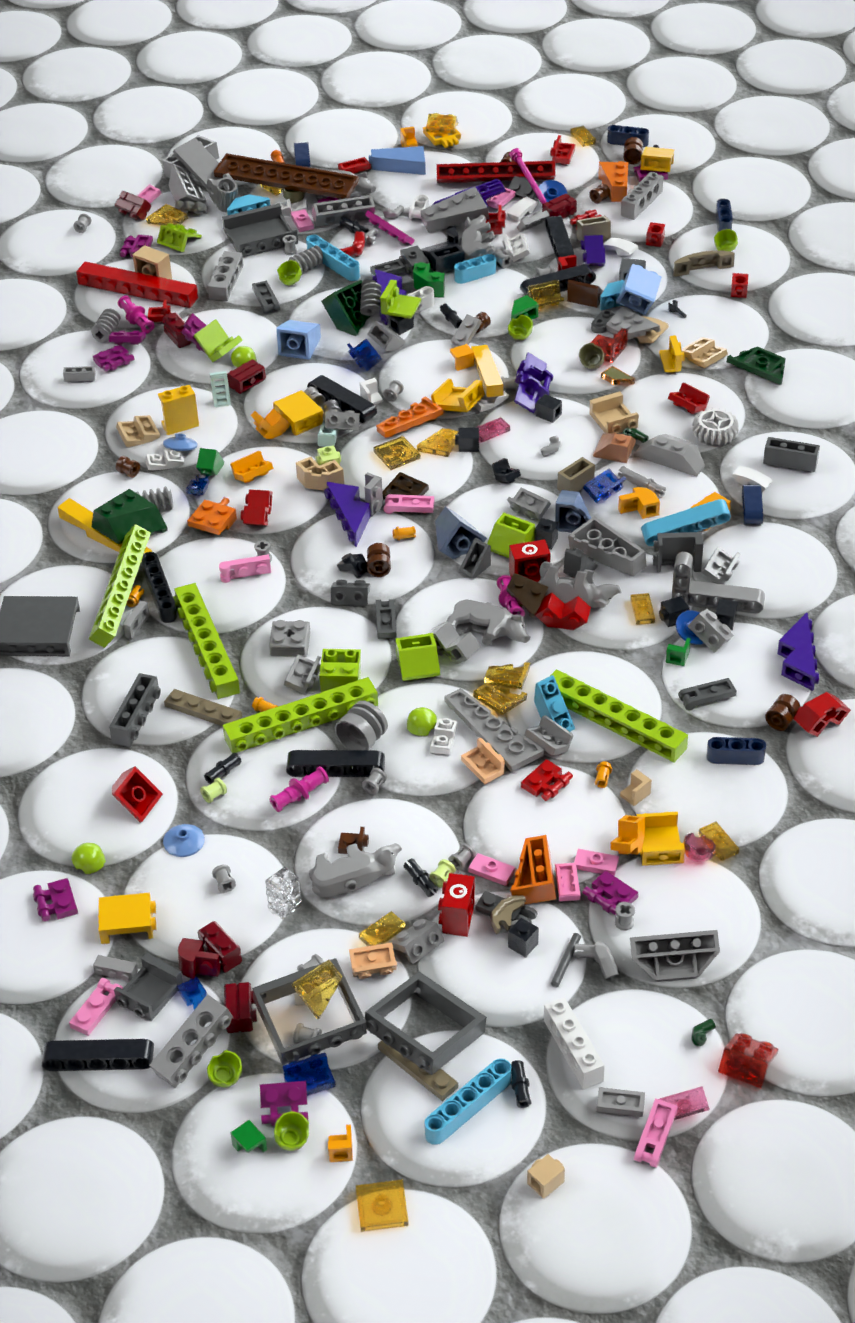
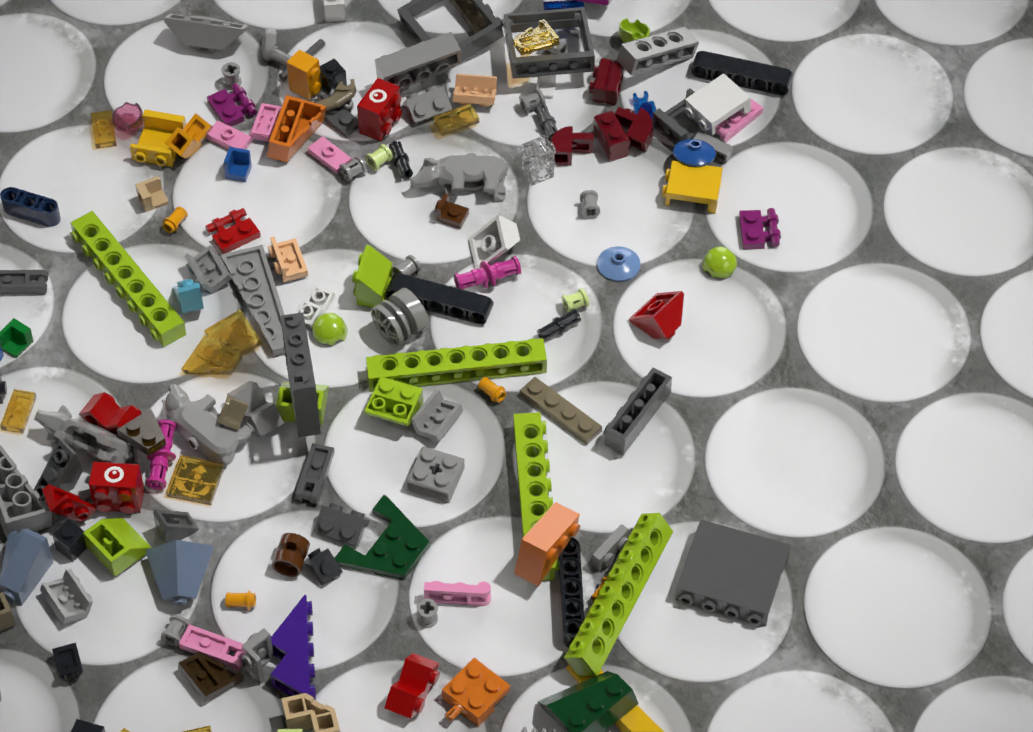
camera: 165 degrees left, 10 degrees up
none -> red bracket [42,484,97,523]
none -> light grey bush [161,614,190,646]
none -> clear yellow tile [166,455,225,505]
none -> dark tan panel [217,395,249,430]
none -> blue panel [224,147,252,182]
none -> dark grey window [280,312,321,438]
none -> light orange brick [287,49,322,100]
none -> dark green wing [334,495,430,580]
none -> lime slope [352,245,393,308]
none -> light grey wedge [375,32,462,94]
none -> white slope [469,215,520,269]
none -> orange wedge [514,502,580,586]
none -> dark grey pin [535,105,558,142]
none -> dark red brick [551,126,594,165]
none -> blue dish [673,139,716,167]
none -> white panel [685,73,751,136]

